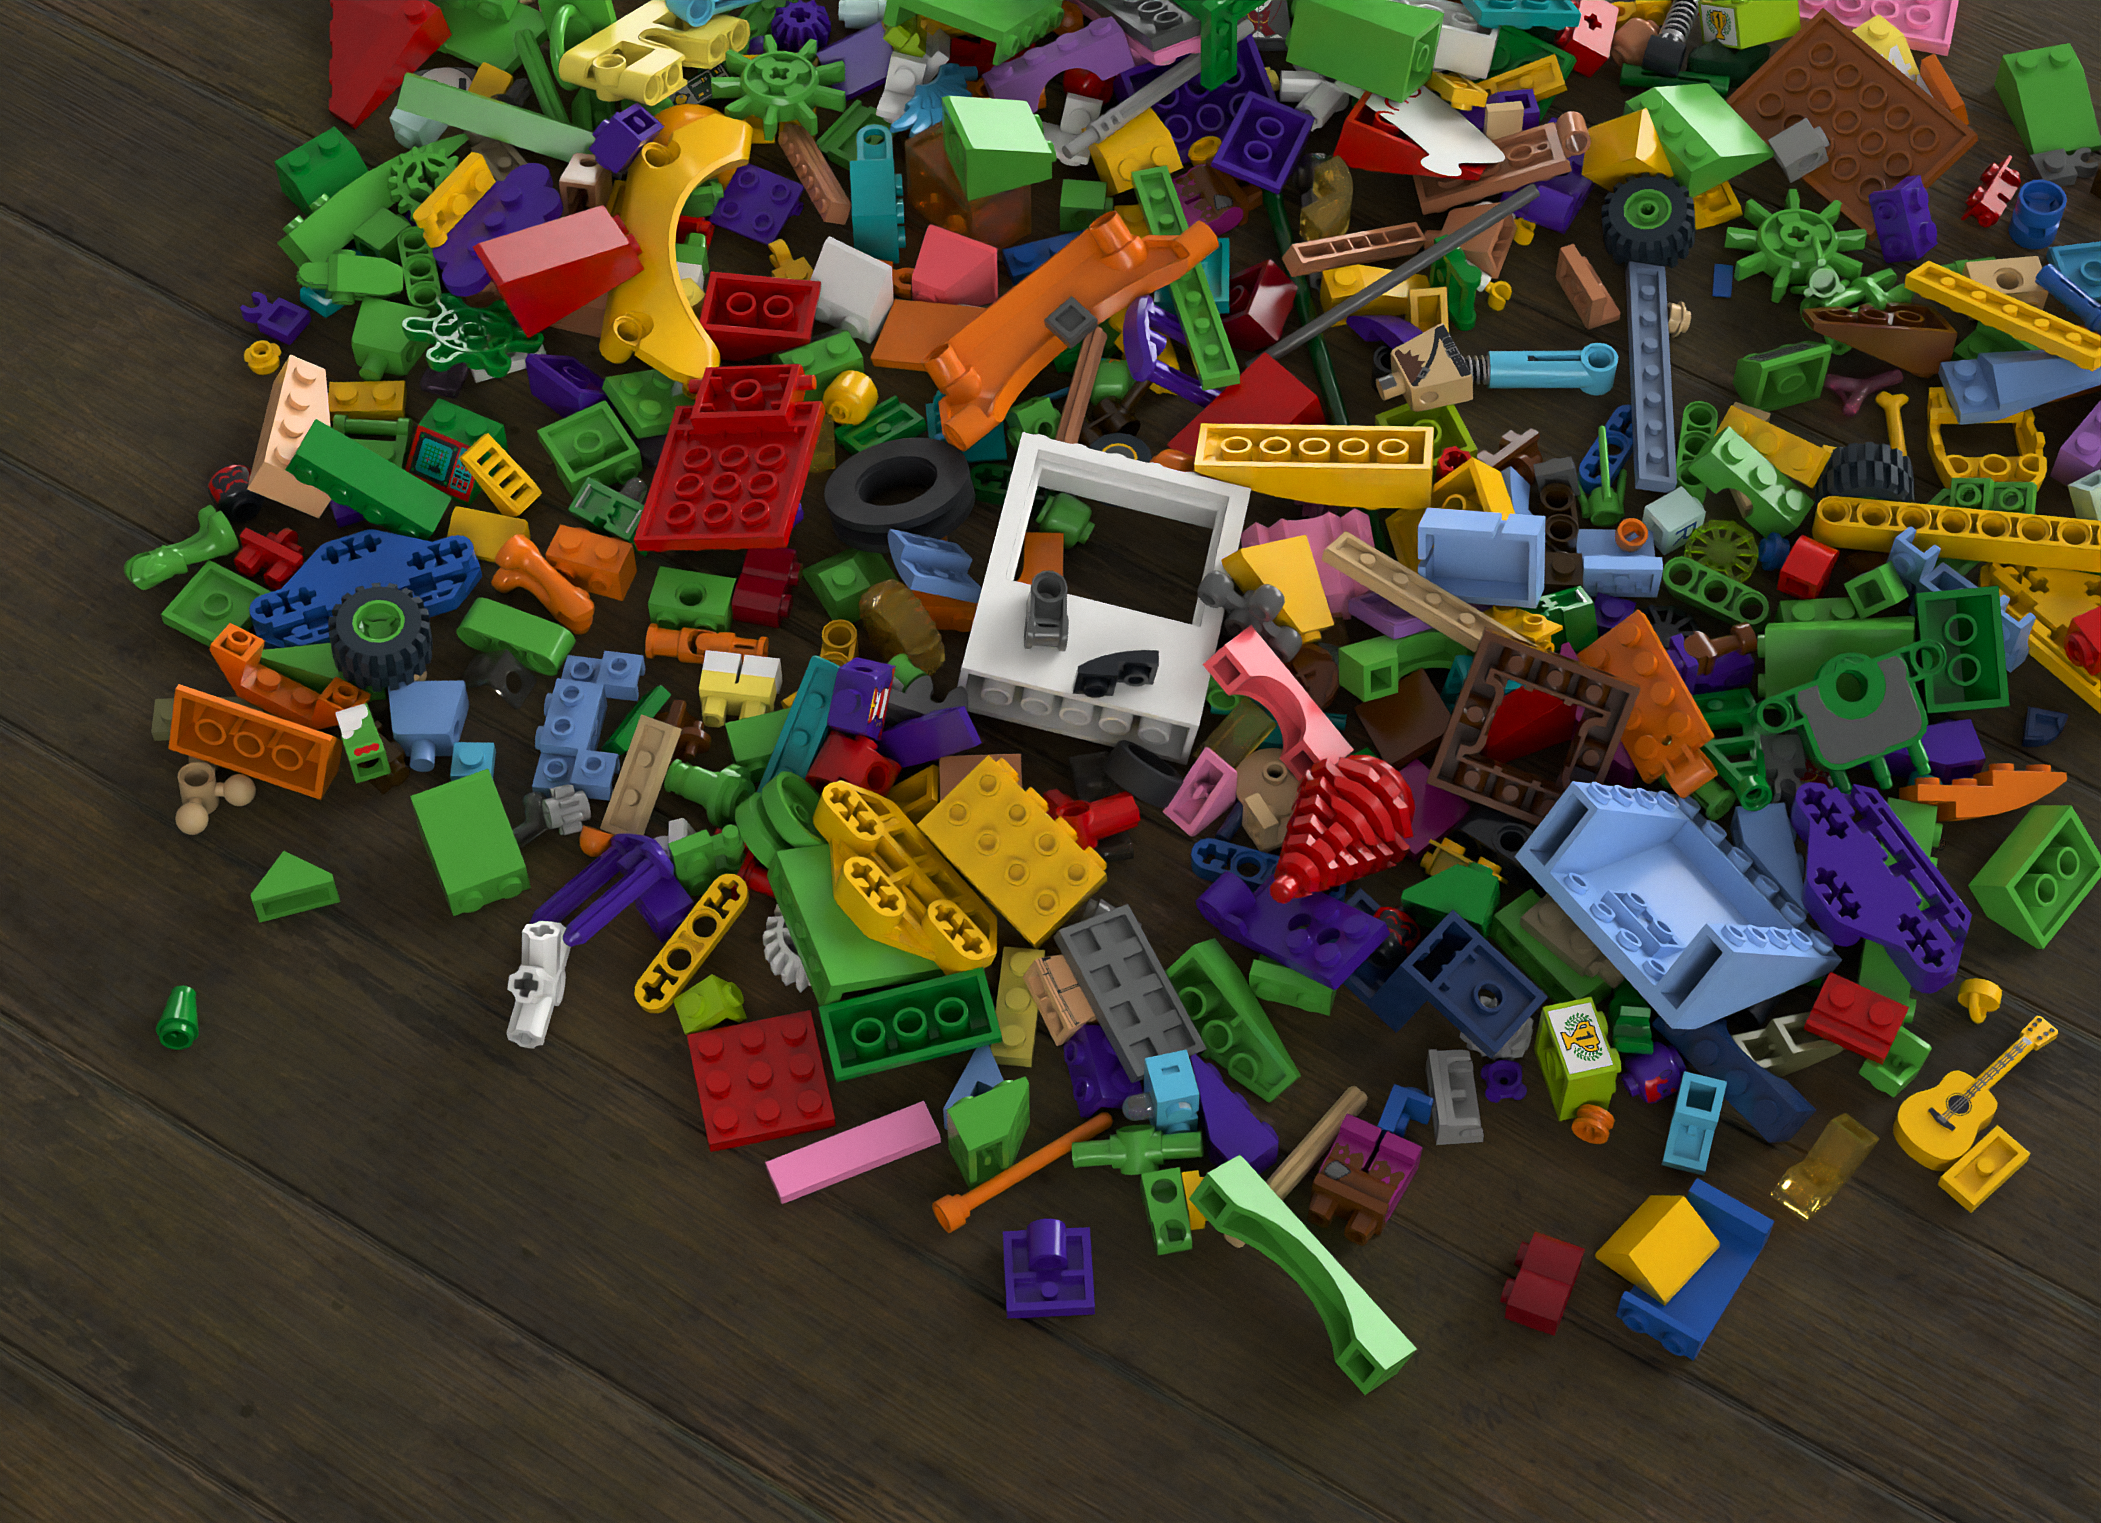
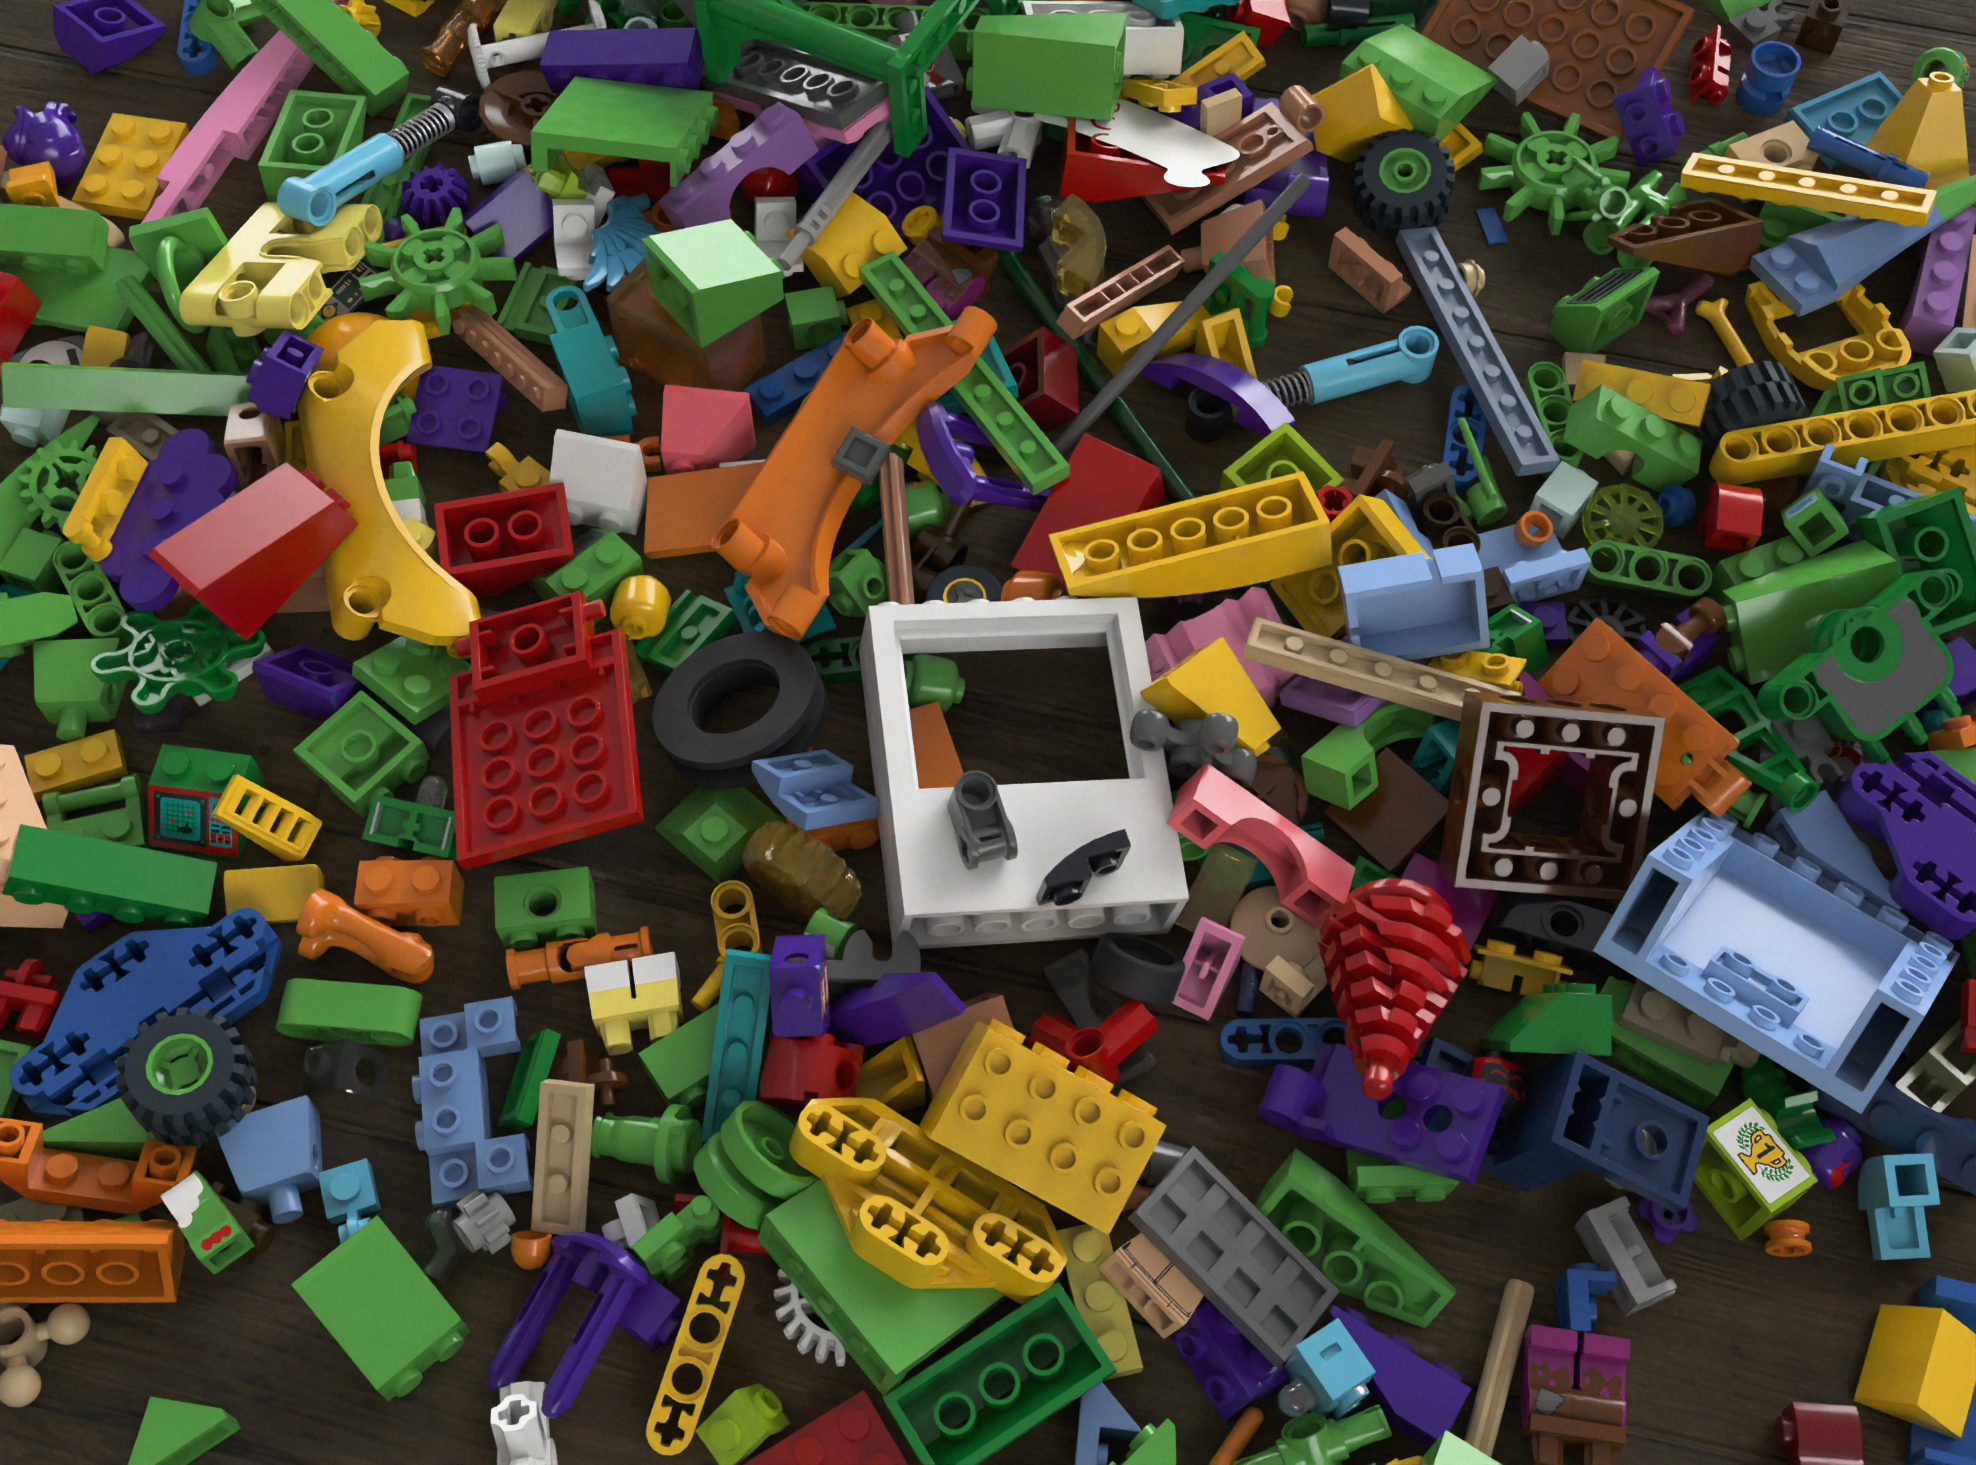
camera: 20 degrees left, 5 degrees up
dark red brick [732,548,803,629] -> none
tan torso [1376,323,1473,412] -> none

